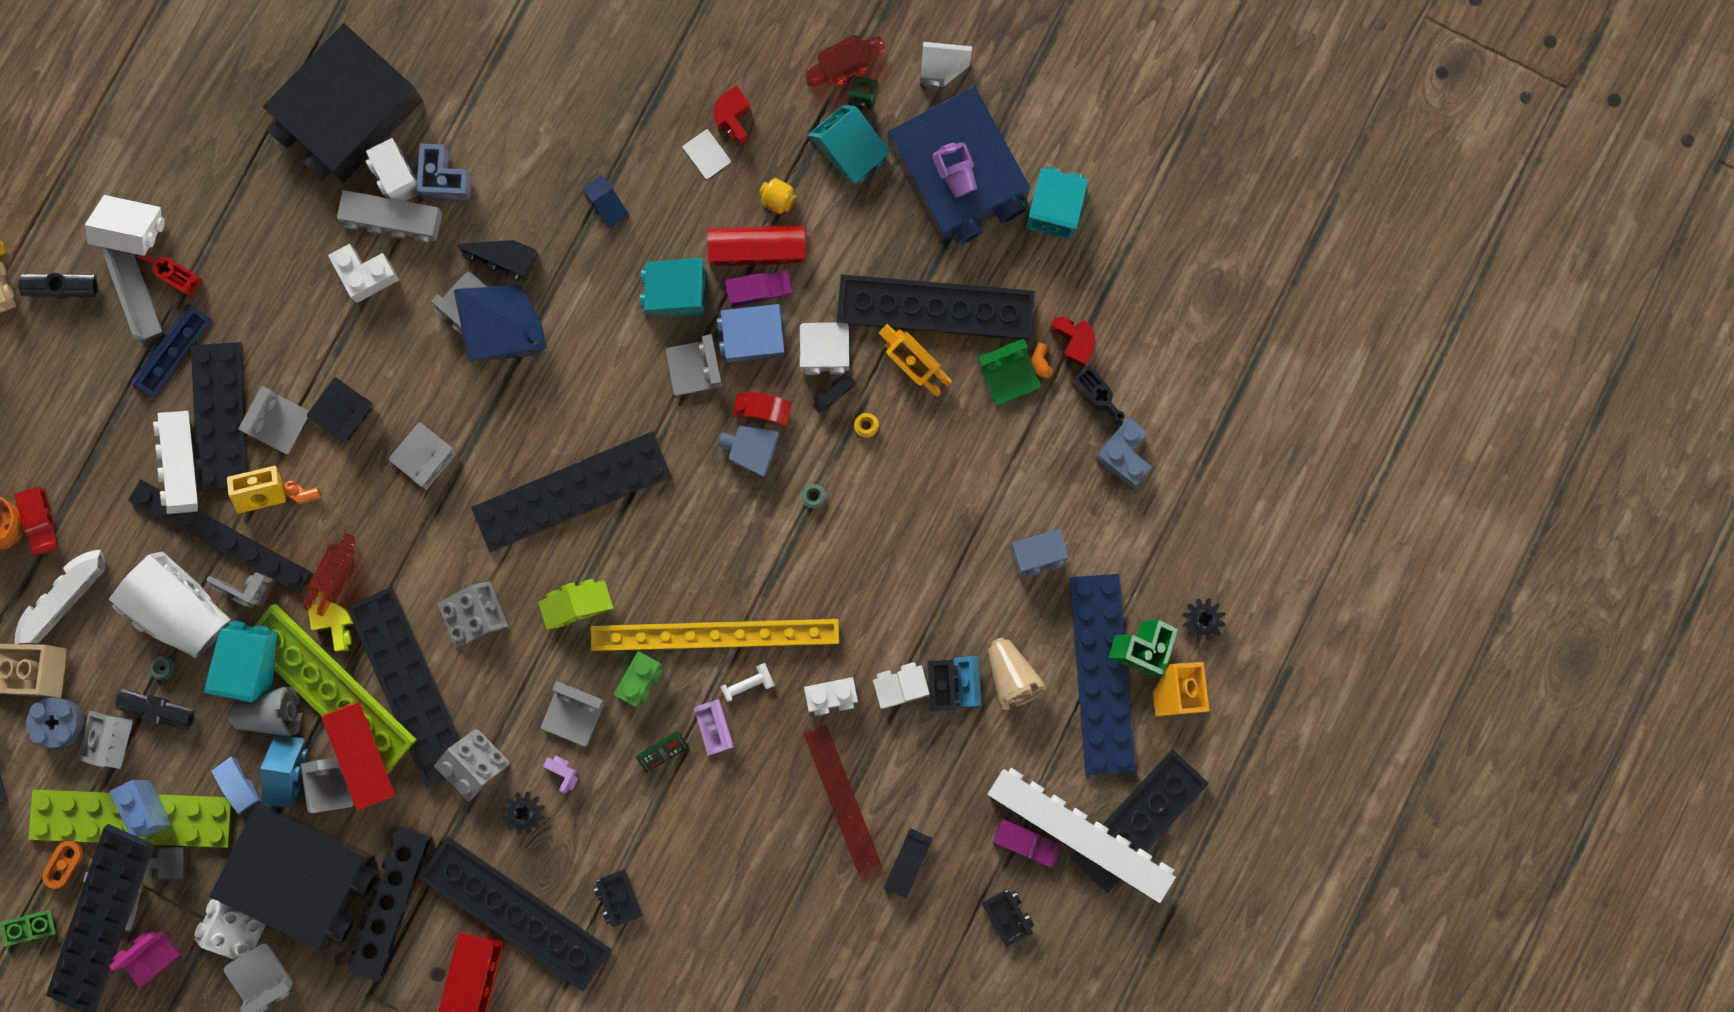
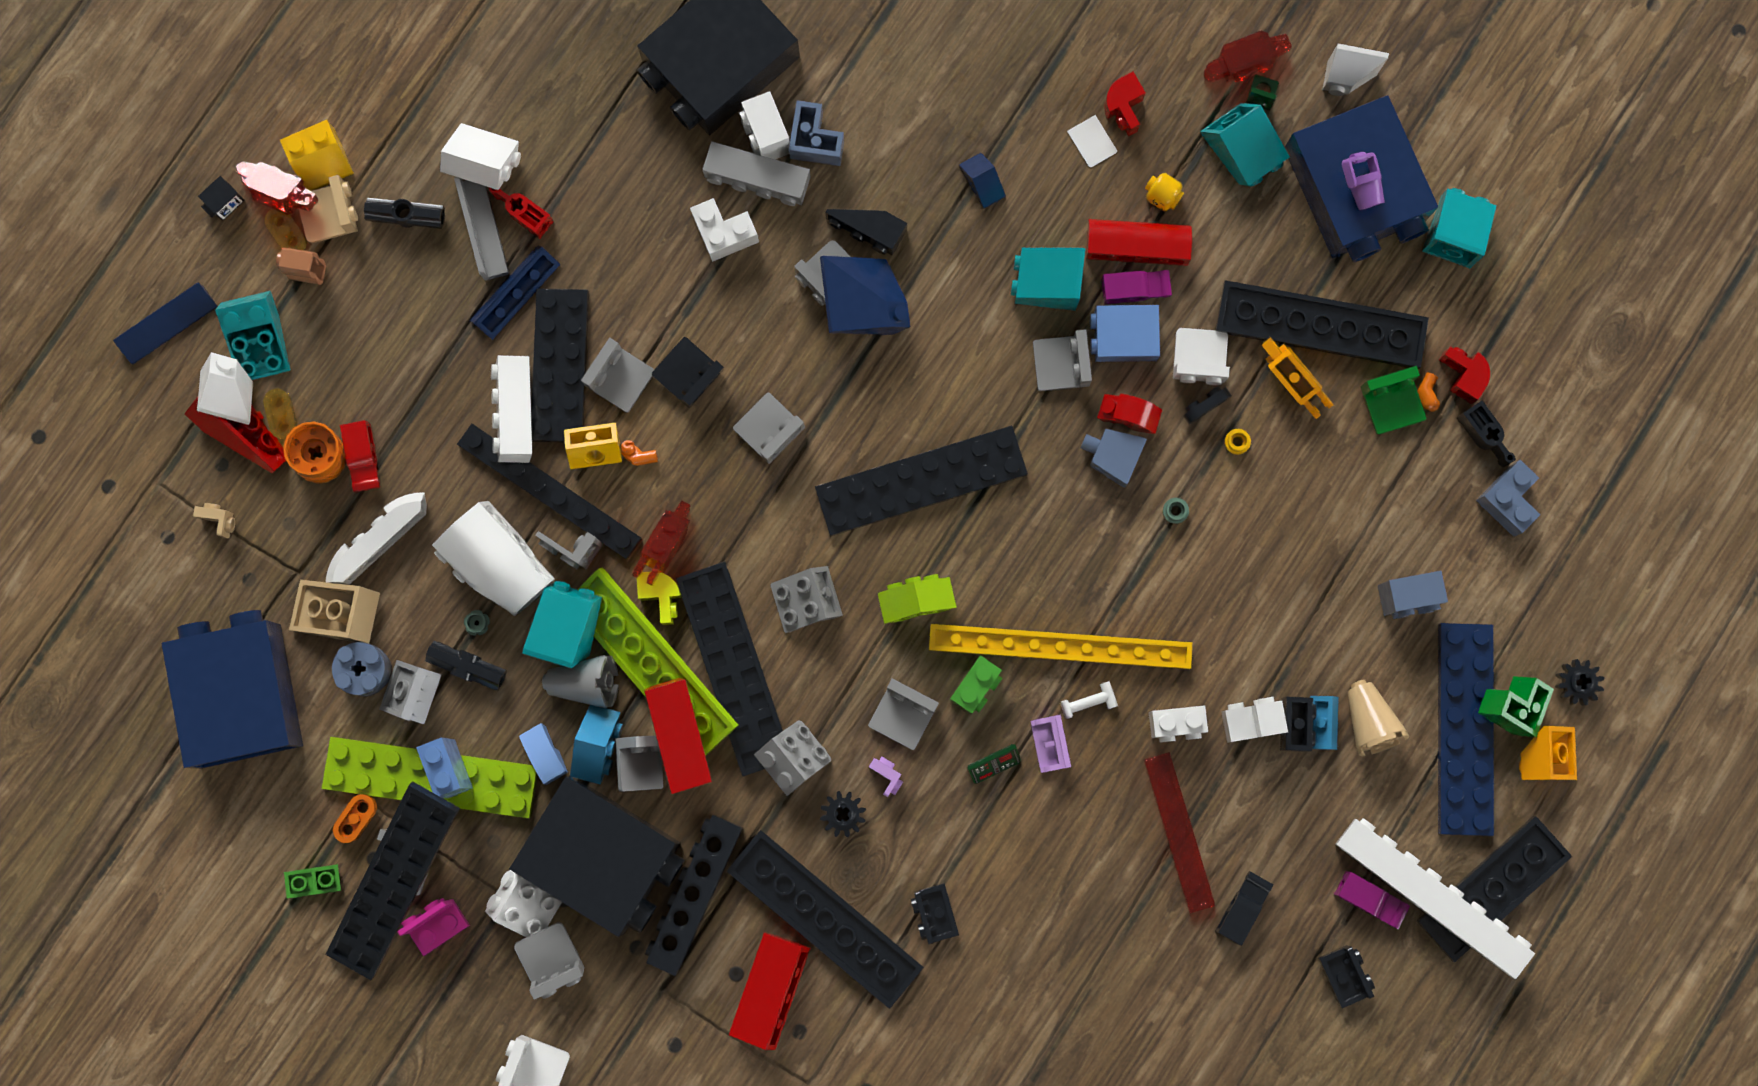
camera: 10 degrees right, 0 degrees up
dark grey brick [144,847,190,883] -> none

